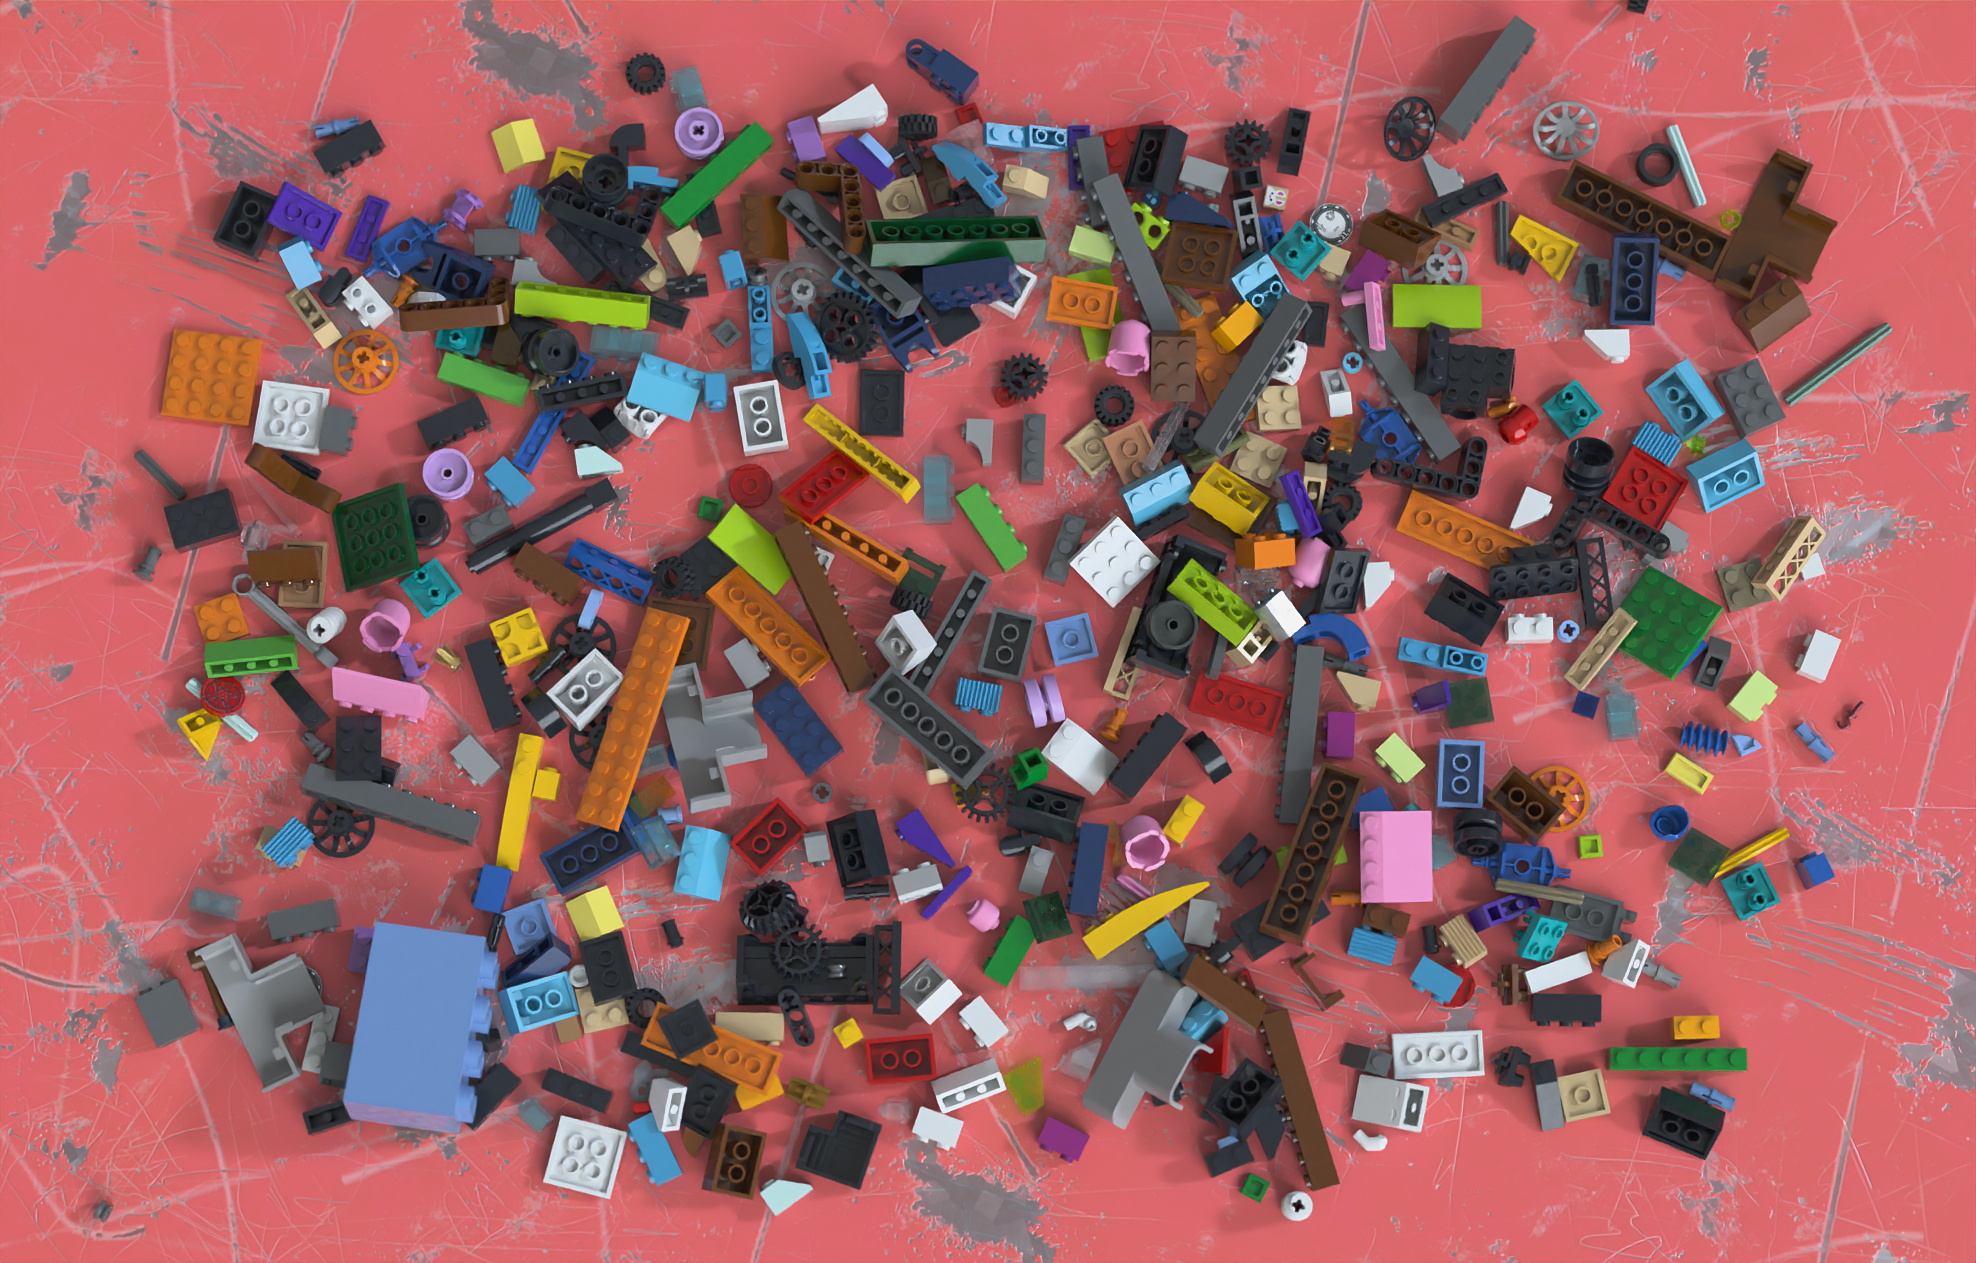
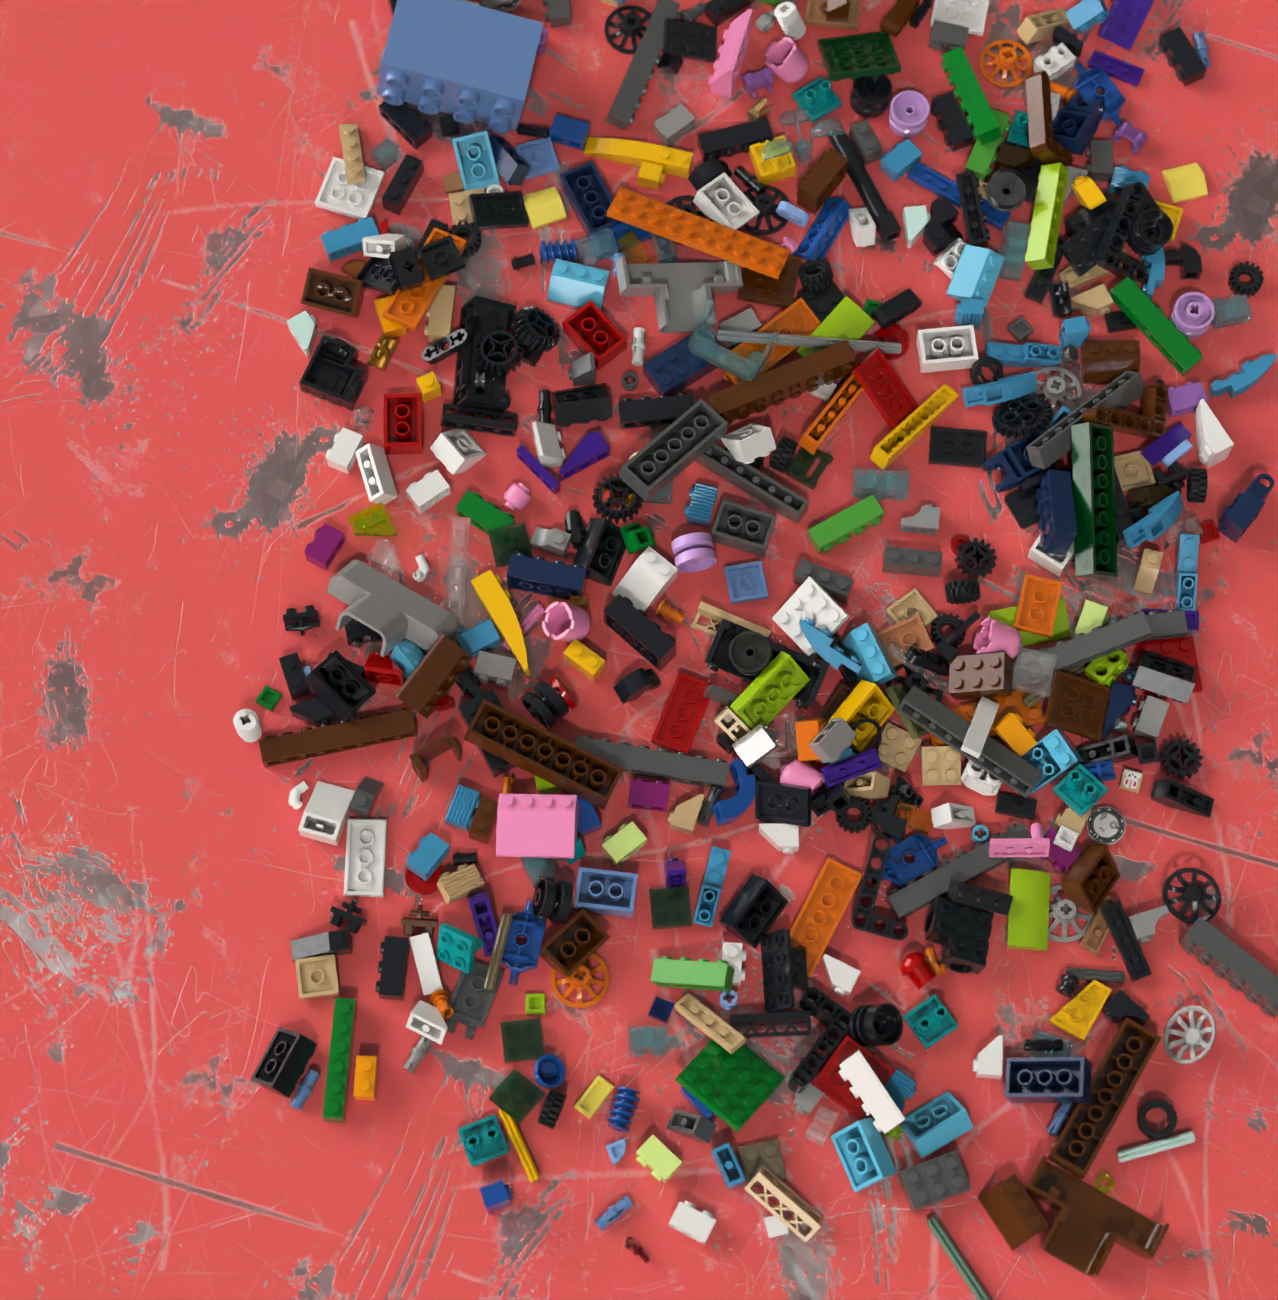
camera: 95 degrees right, 10 degrees down
none -> black hips [283,605,320,636]
none -> tan plate [339,123,365,184]
none -> black brick [388,247,425,293]
none -> clear green plate [500,1018,544,1063]
none -> black tyre [538,1089,567,1129]
none -> blue piece [539,239,577,264]
none -> red tile [549,675,578,710]
none -> black brick [618,393,694,429]
none -> white pin [631,327,646,366]
none -> bright green brick [650,956,735,992]
none -> clear light blue windscreen [688,300,778,381]
none -> dark azure brick [712,1142,747,1190]
none -> light grey axle [717,330,902,354]
none -> clear light blue plant [762,108,845,162]
none -> bright pink plate [781,236,798,256]
none -> dark azure slope [799,617,862,674]
none -> clear axle [804,1104,839,1147]
none -> light grey brick [808,718,857,763]
none -> white slope [838,1051,905,1134]
none -> white slope [848,207,876,247]
none -> black piece [849,718,882,755]
none -> black beam [871,289,922,329]
none -> black beam [904,646,950,677]
none -> black piece [935,612,980,662]
none -> green brick [941,46,1002,145]
none -> black tyre [945,578,981,605]
none -> white tile [960,696,999,758]
none -> clear slope [1012,647,1059,698]
none -> white tile [1053,825,1079,852]
none -> yellow slope [1070,176,1107,210]
none -> black arch [1102,989,1150,1026]
none -> dark azure slope [1208,353,1277,398]

